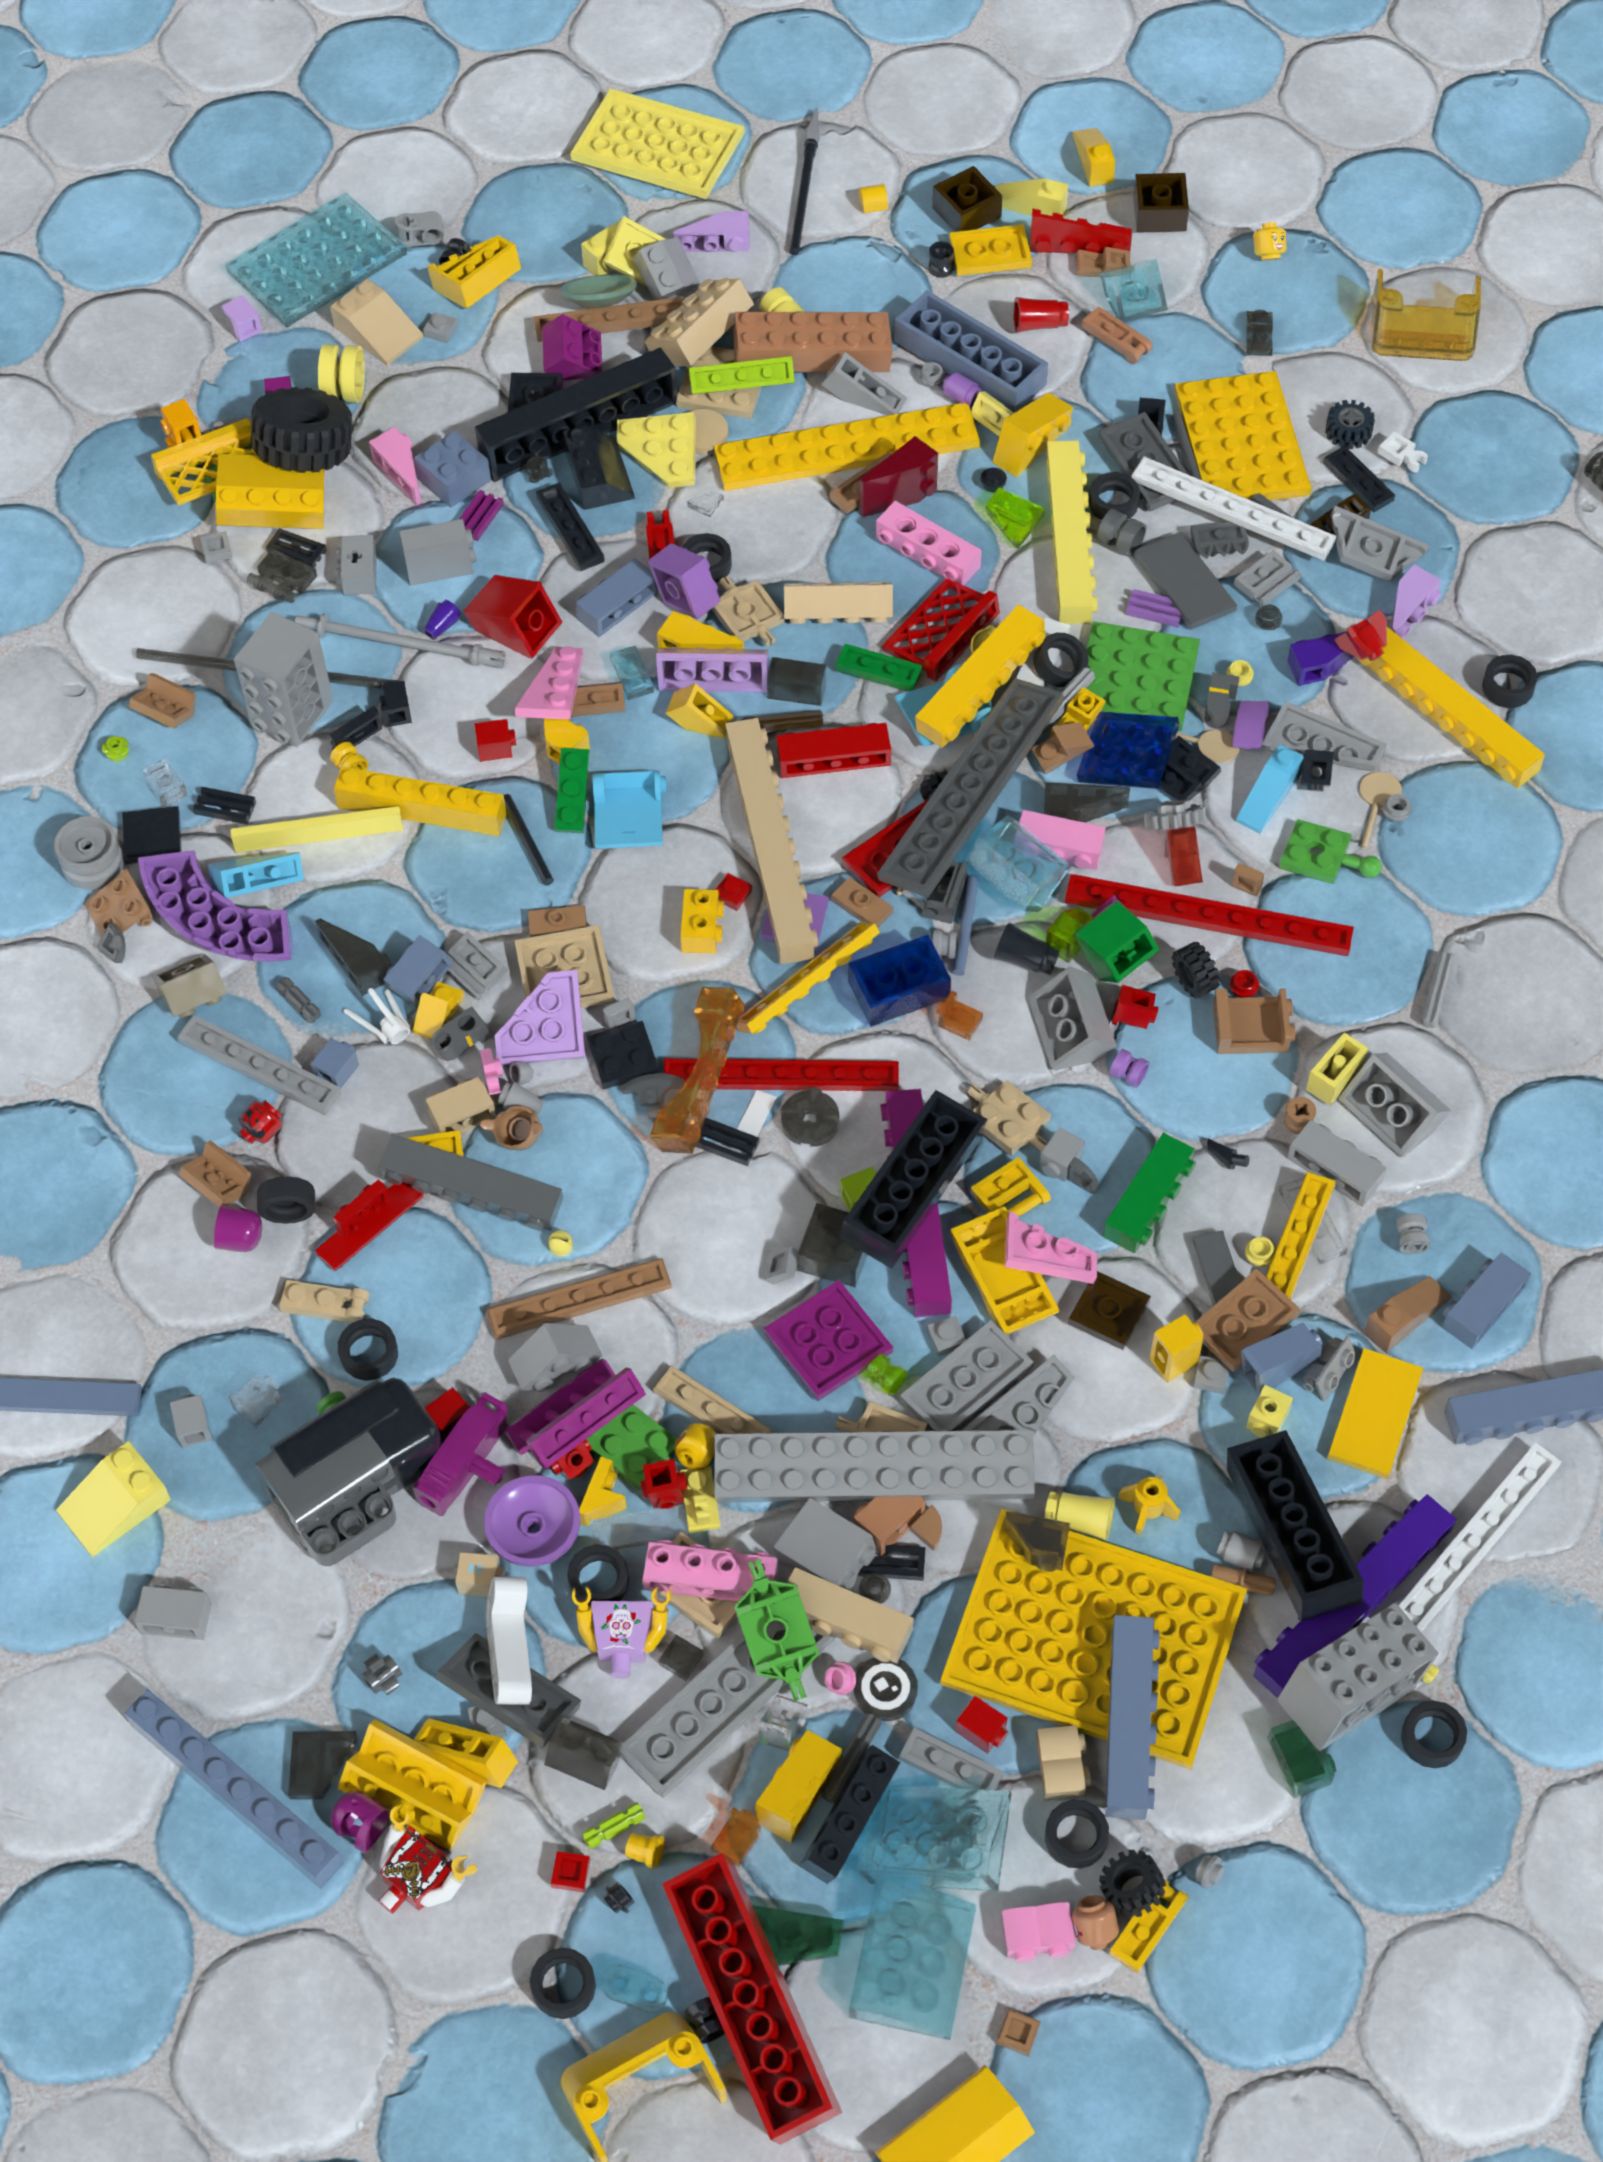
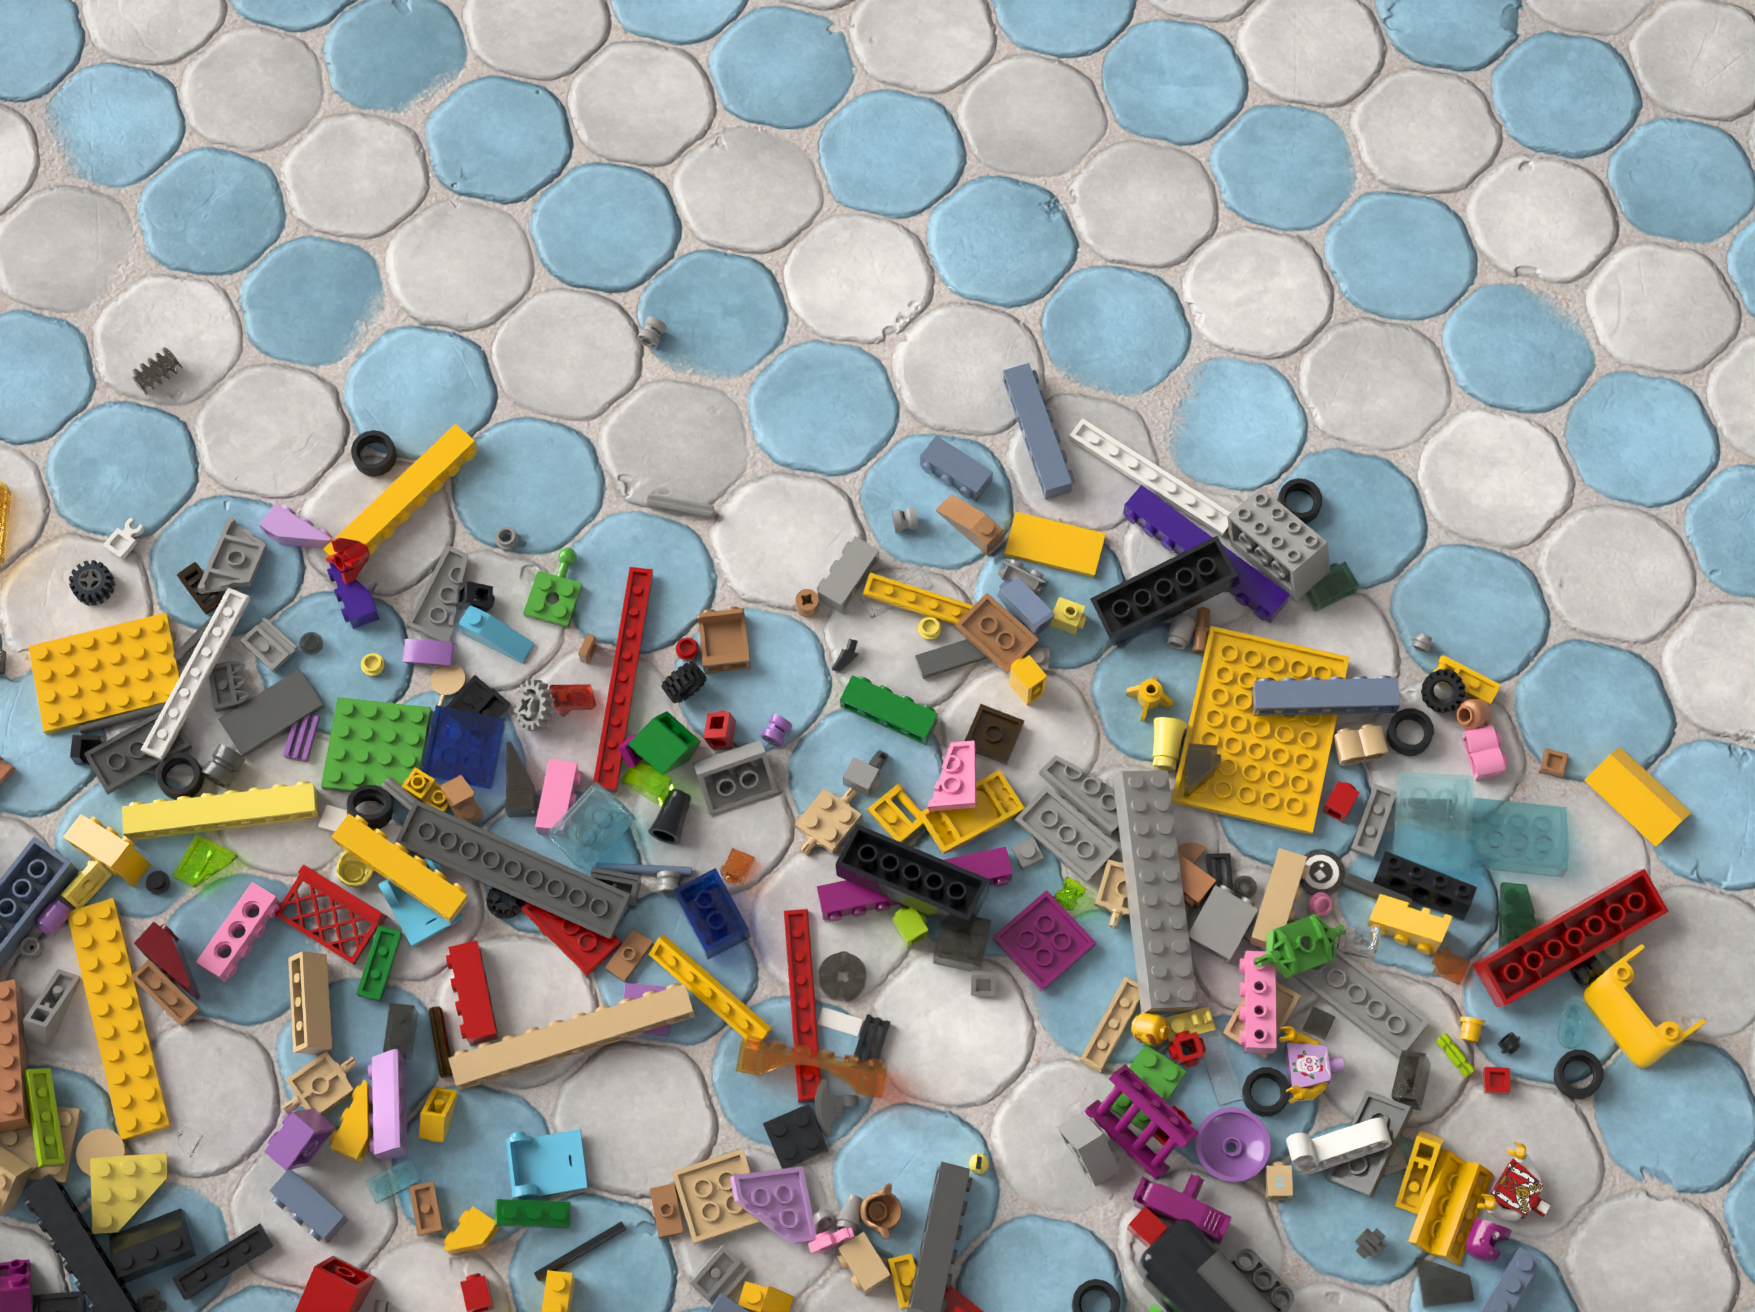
camera: 95 degrees left, 10 degrees up
dark grey leg [431,1006,492,1061] -> none
medium nougat tile [487,1258,672,1340] -> none
bright pink wing [515,646,583,719] -> none
yellow slope [579,1457,627,1526] -> none
light grey plate [603,997,636,1030] -> none
red hinge [646,510,674,570] -> none
yellow brick [680,889,724,954] -> none
black tyre [682,533,732,583] -> none
red plate [715,873,752,911] -> none
dark grey leg [1204,672,1240,728] -> none
light yellow brick [1306,1032,1369,1106] -> none
black tile [1323,446,1395,513] -> none
light grey slope [1338,1053,1451,1157] -> none
tan piece [1359,772,1402,848] -> none

